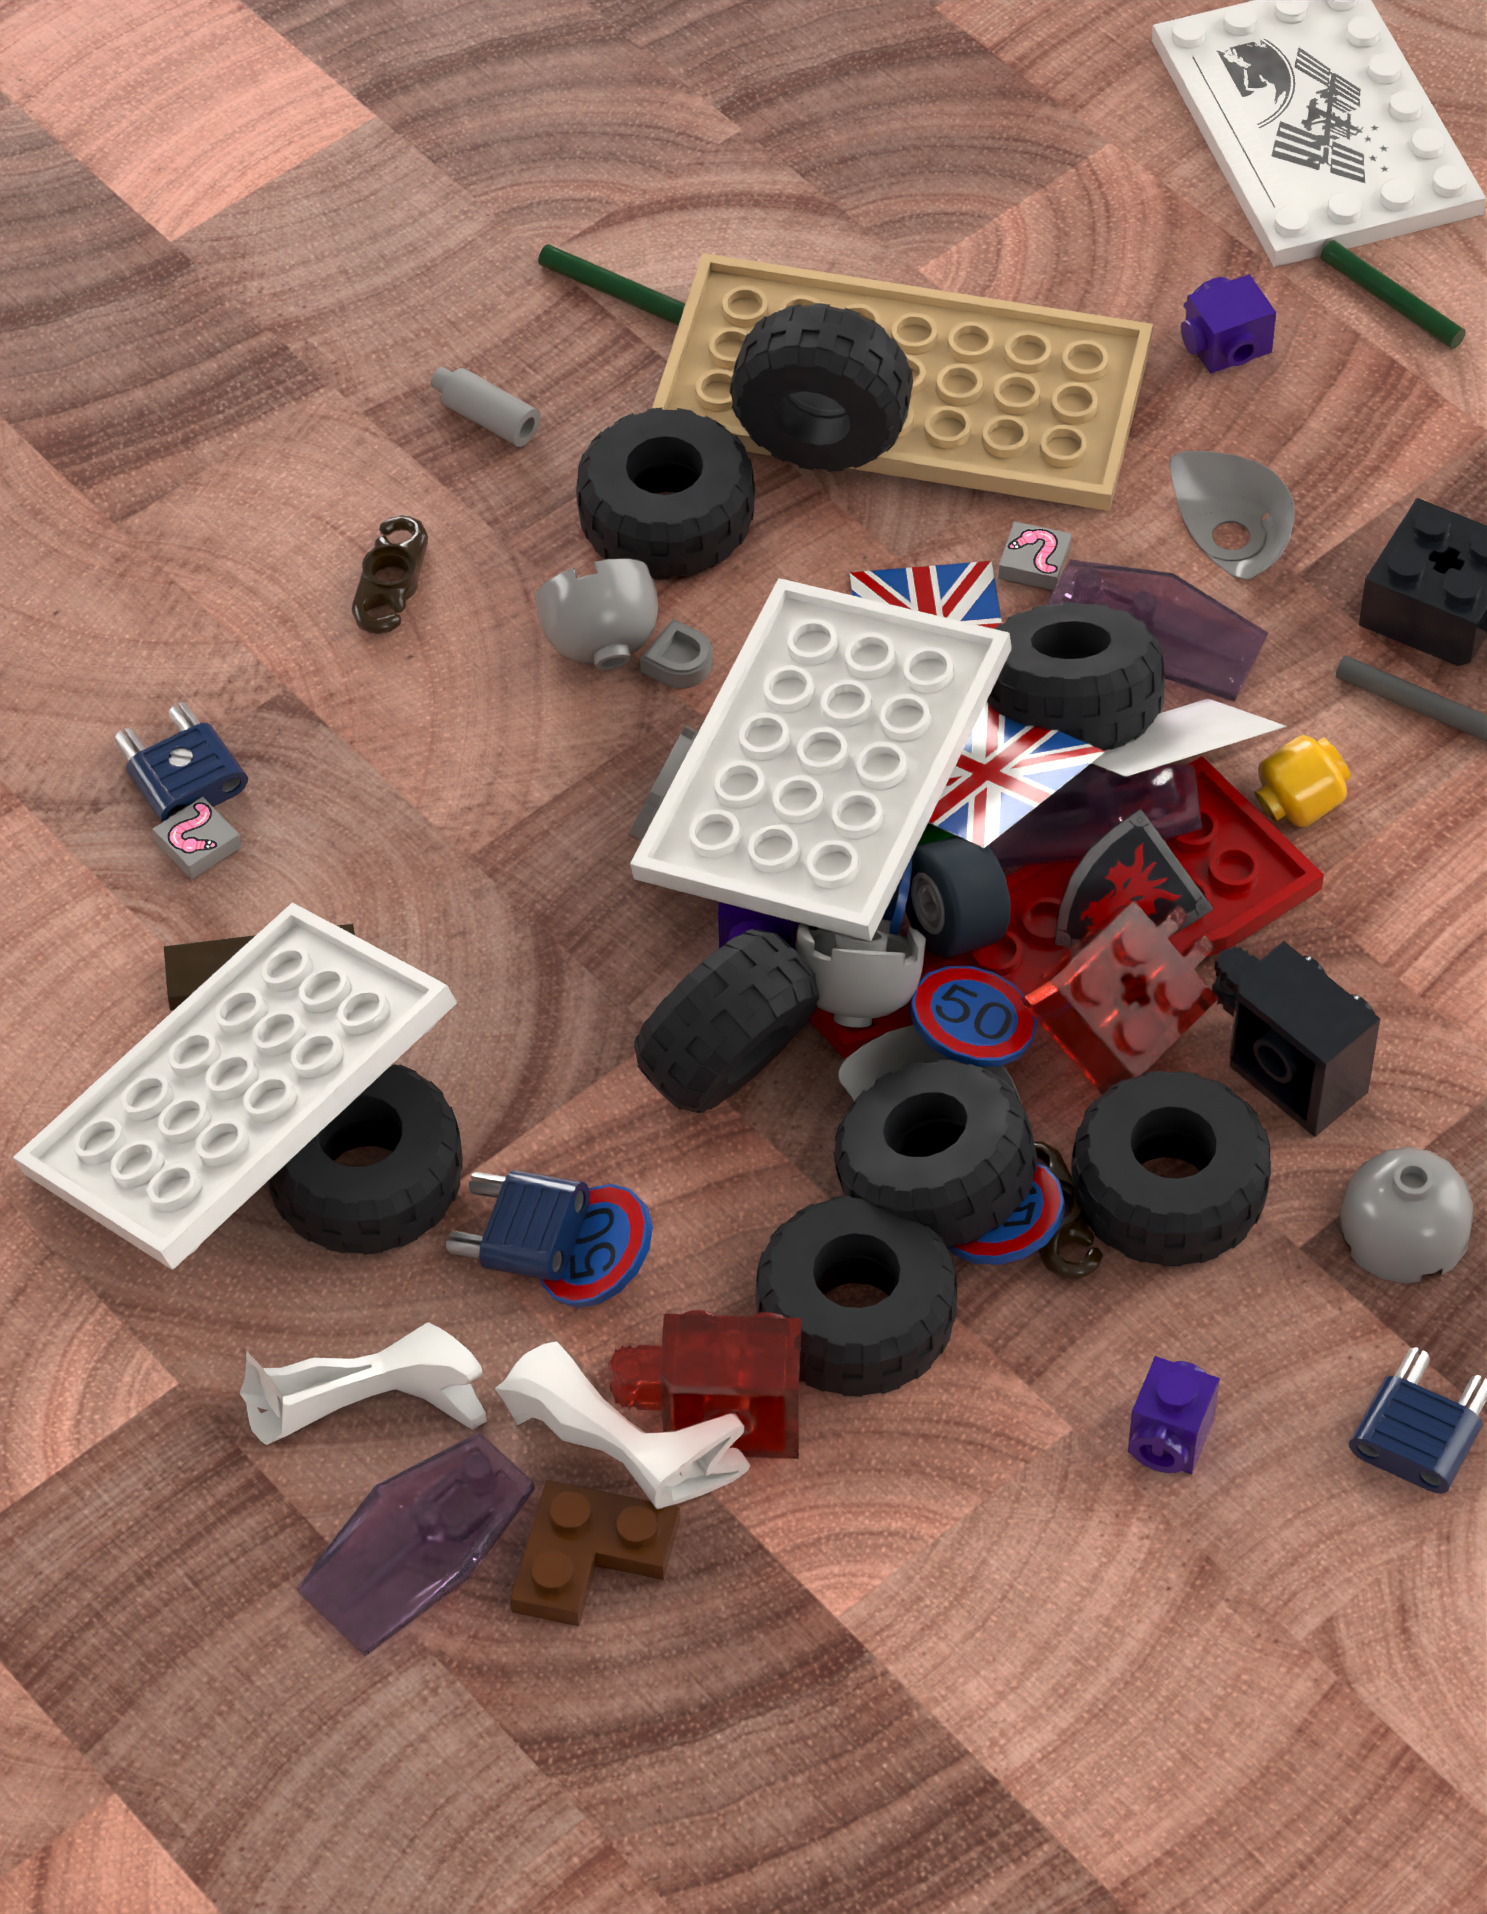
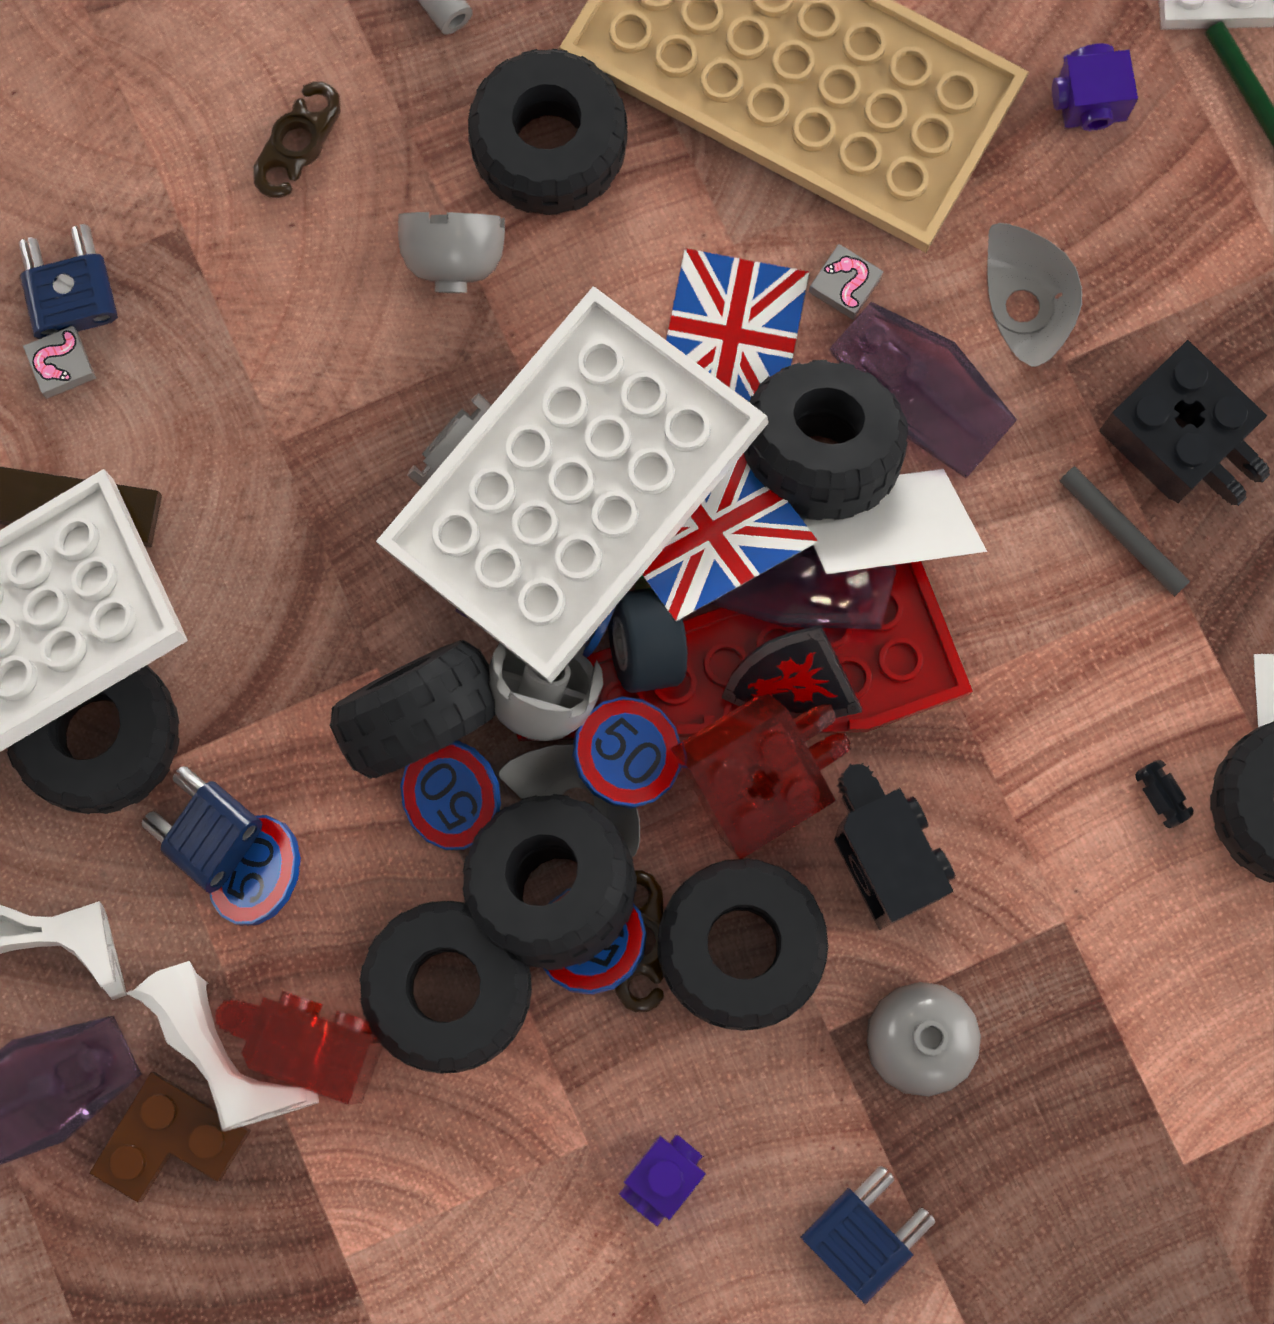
camera: 15 degrees right, 25 degrees up
light grey tile [640,619,713,688] -> none
black tyre [730,303,913,472] -> none
yellow head [1254,735,1351,827] -> none
none -> piece [400,741,501,850]

